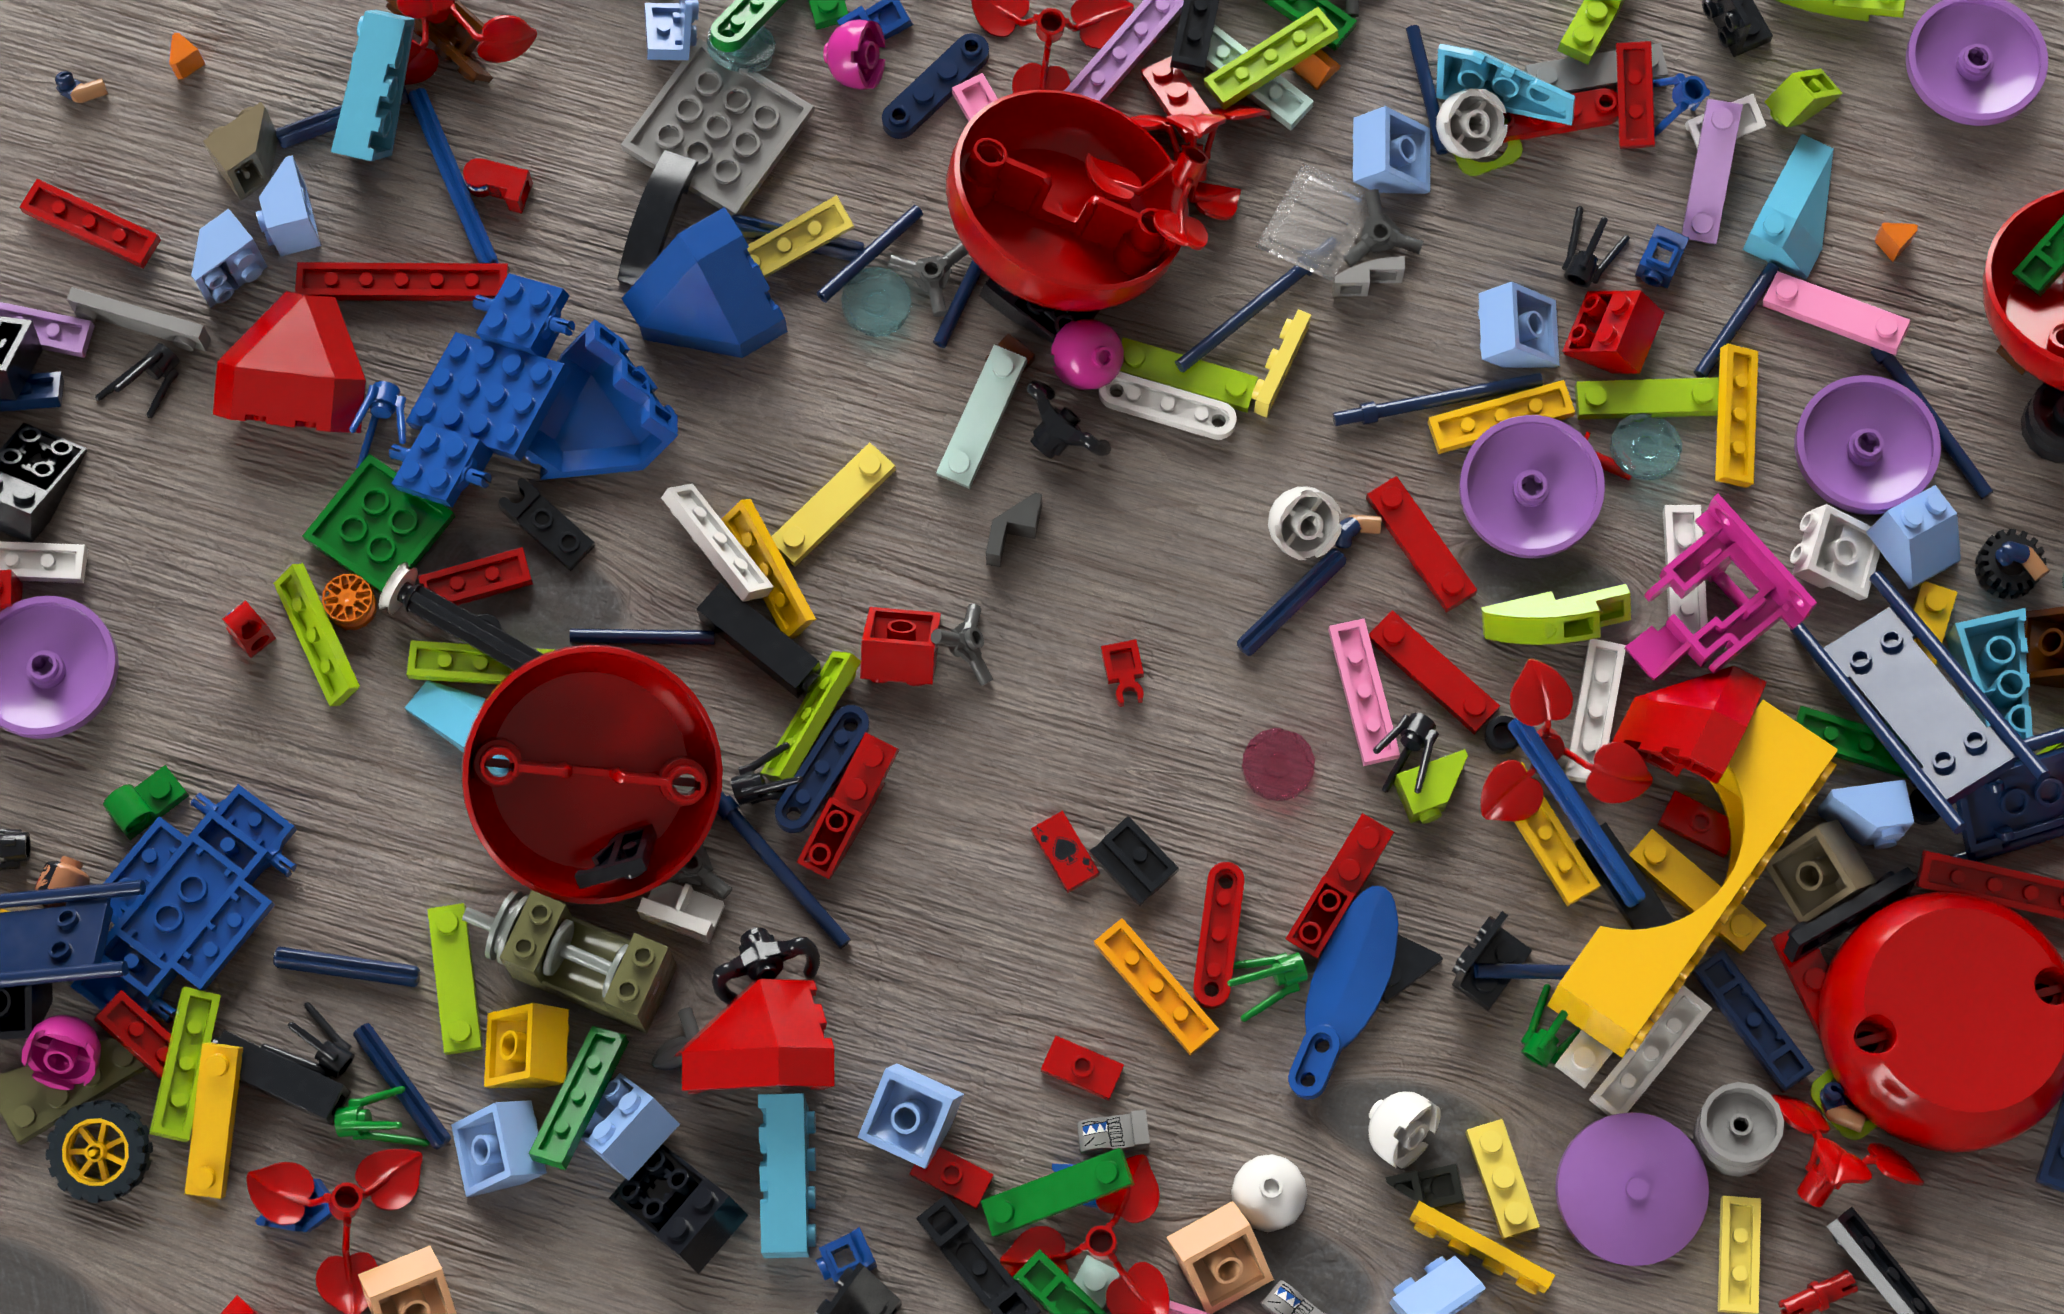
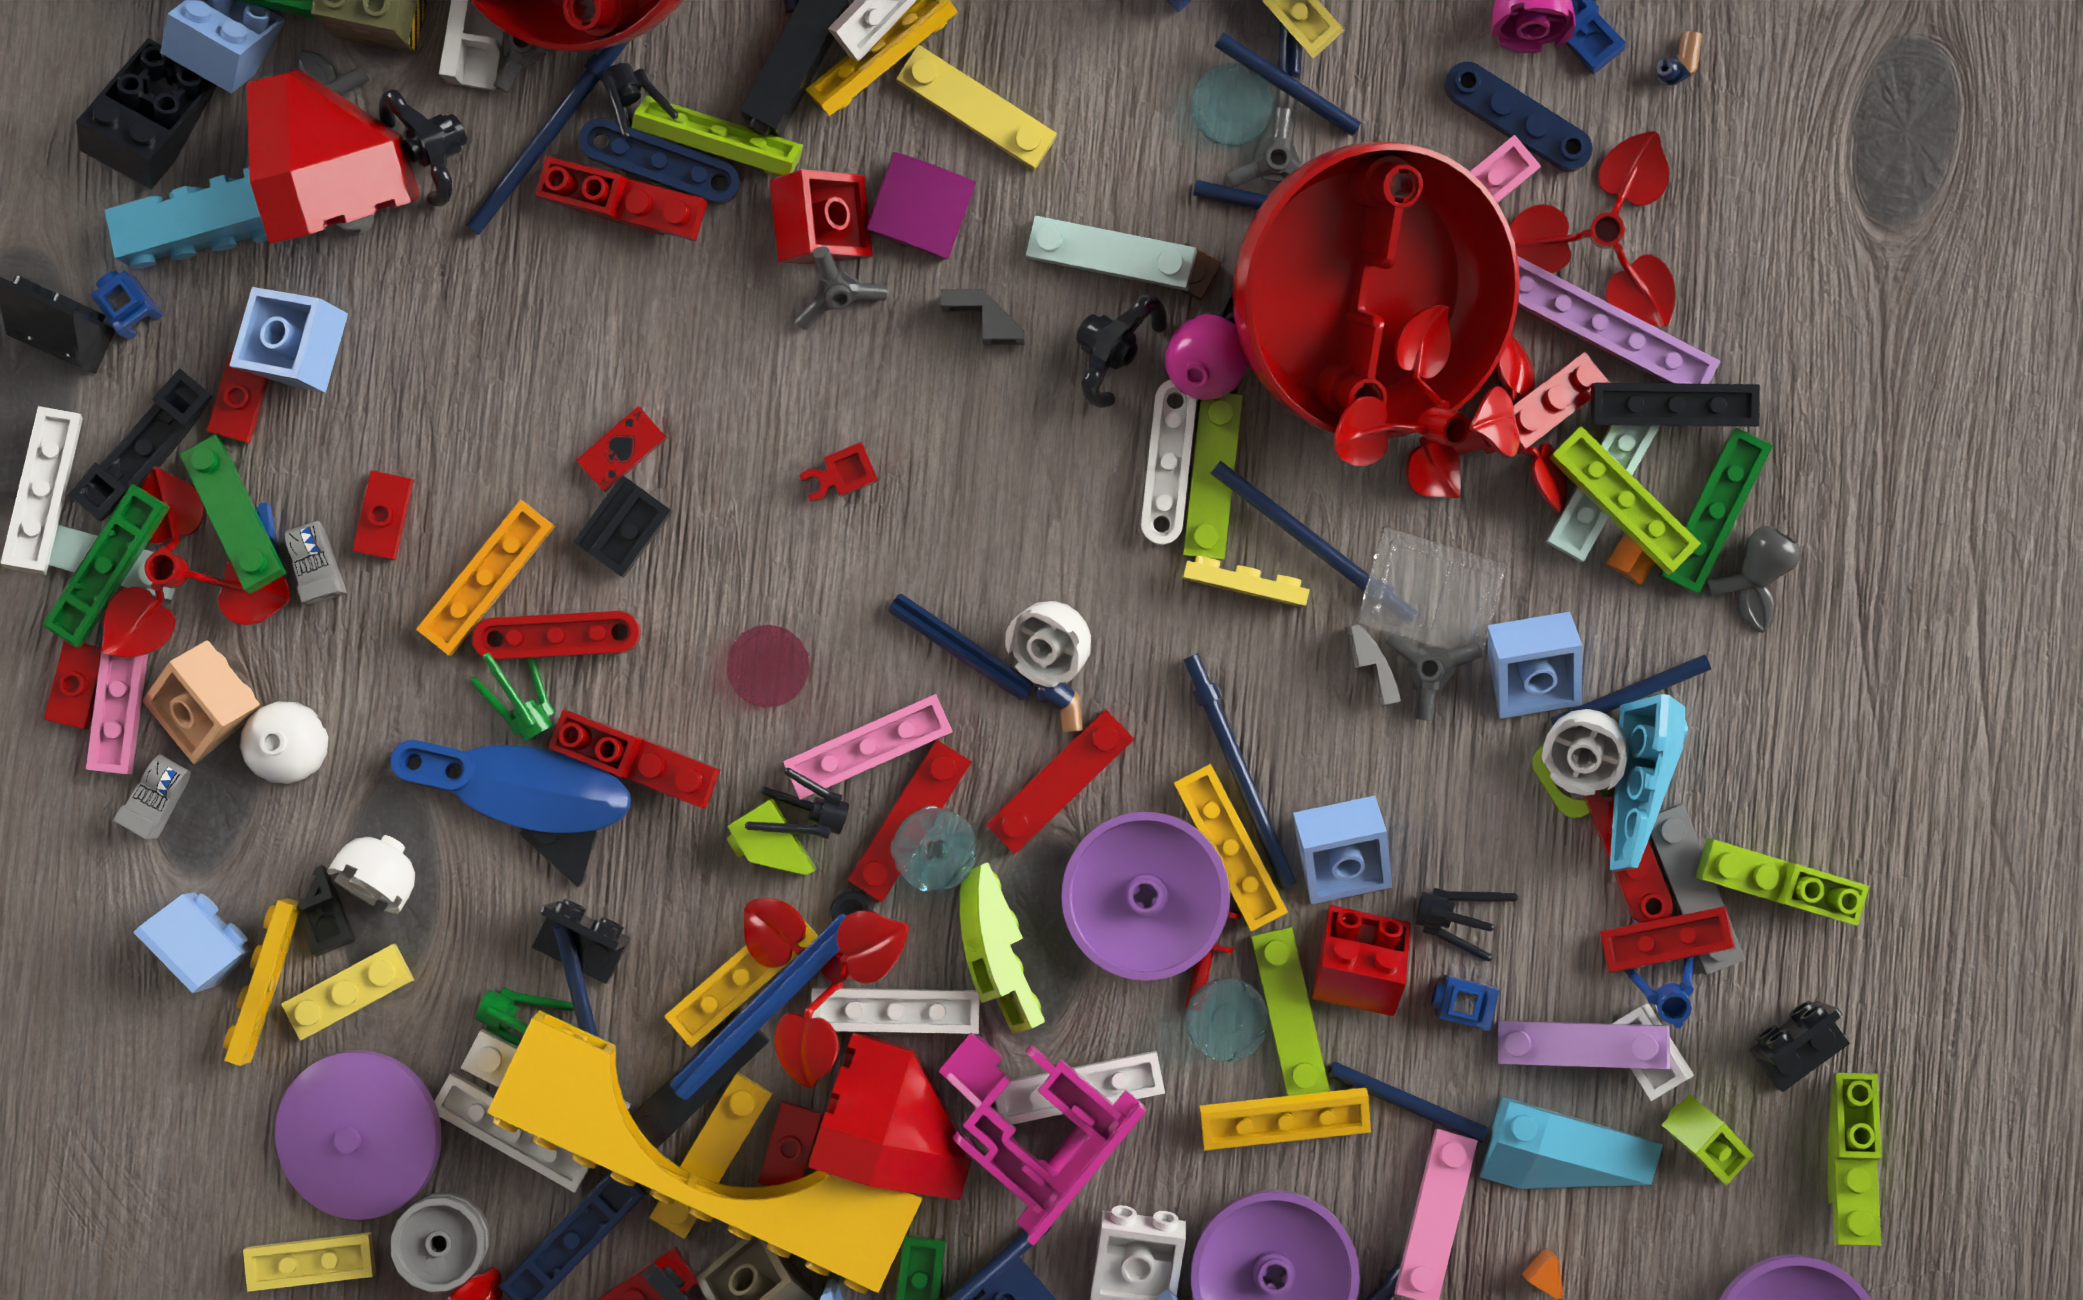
camera: 80 degrees right, 15 degrees up
none -> magenta slope [865,152,976,260]
none -> clear light blue plate [890,805,976,891]

